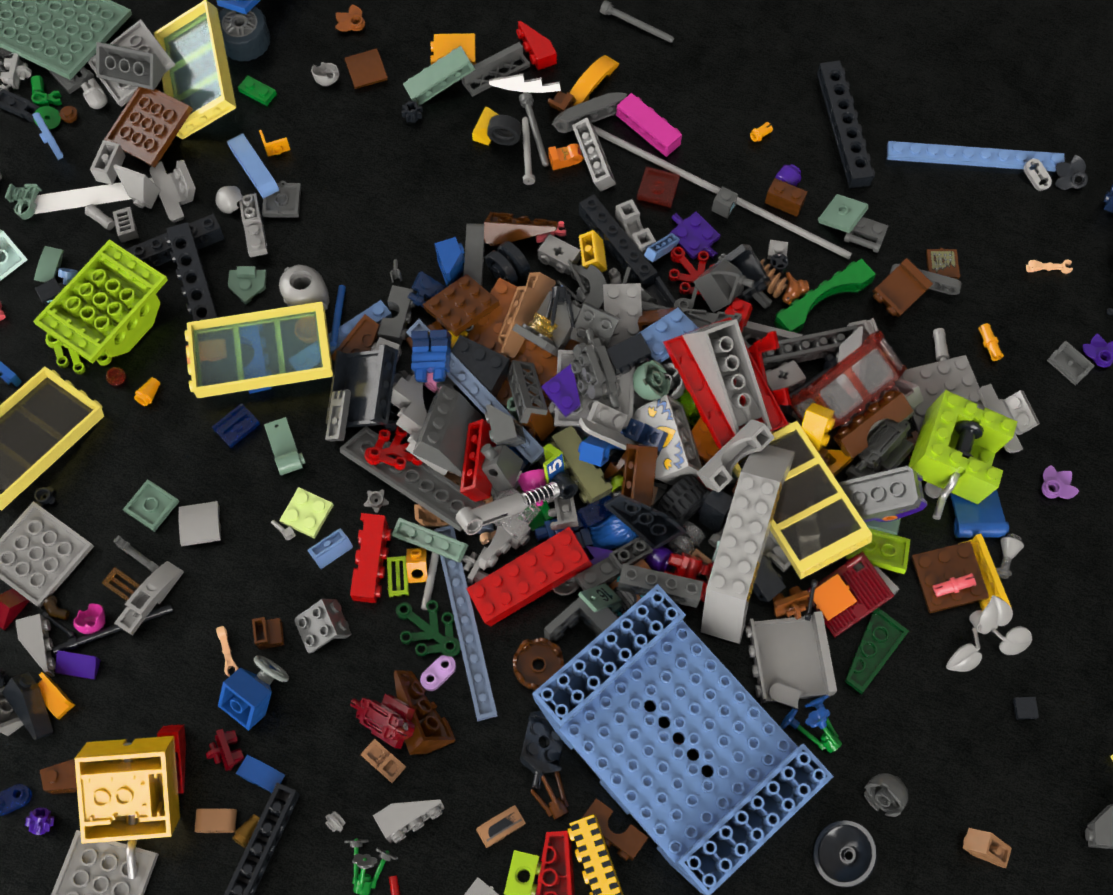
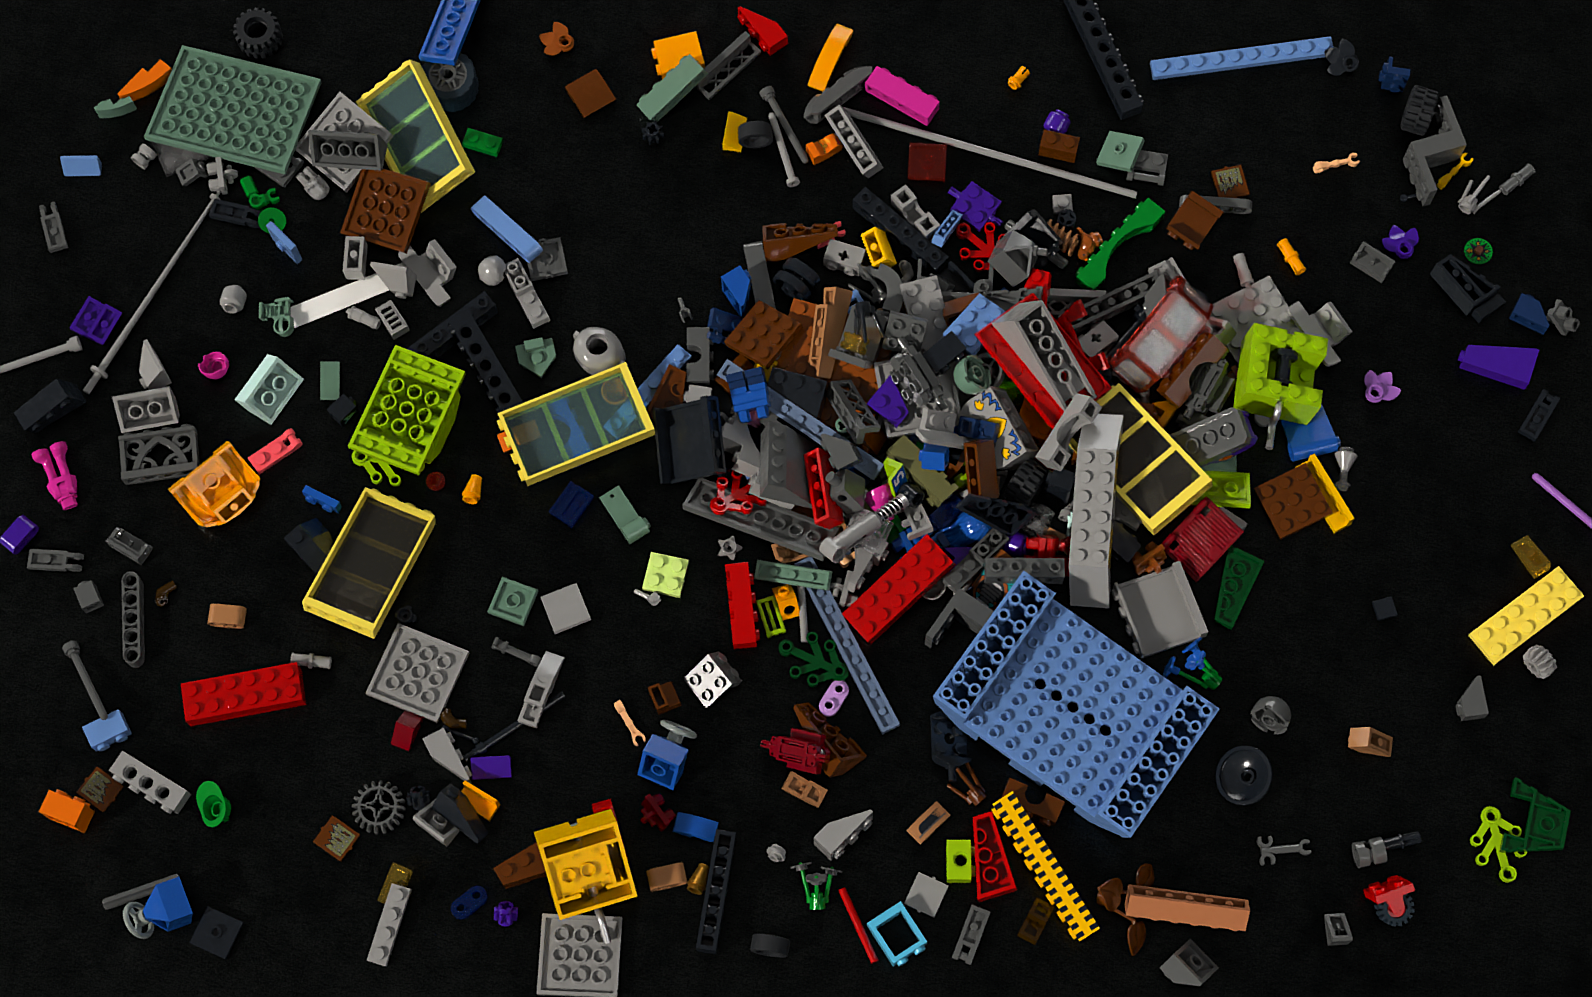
camera: 10 degrees left, 5 degrees up
medium blue tile [58,268,78,285] -> none
reddish brown plate [59,106,78,123] -> none
dark pink hair [74,603,105,634] -> none
clear orange tile [102,567,140,601] -> none
light orange bracket [259,130,290,157] -> none
medium blue slope [307,528,353,569] -> none
light grey hair [311,62,339,86] -> none
dark grey hinge [325,389,351,442] -> none
blue bar [329,285,346,347] -> none
white slope [489,74,561,93] -> none
reddish brown plate [513,638,564,690] -> none
reddish brown panel [547,91,576,112] -> none
sand green door [578,583,622,614] -> none
dark grey brick [712,186,738,218] -> none
light grey piece [769,683,803,709] -> none
yellow slope [801,403,835,452] -> none
black hinge [805,579,818,621] -> none
orange piece [809,574,857,621] -> none
coral pin [932,573,976,597] -> none
light grey plant [946,595,1032,672] -> none
light grey beam [1024,159,1052,191] -> none

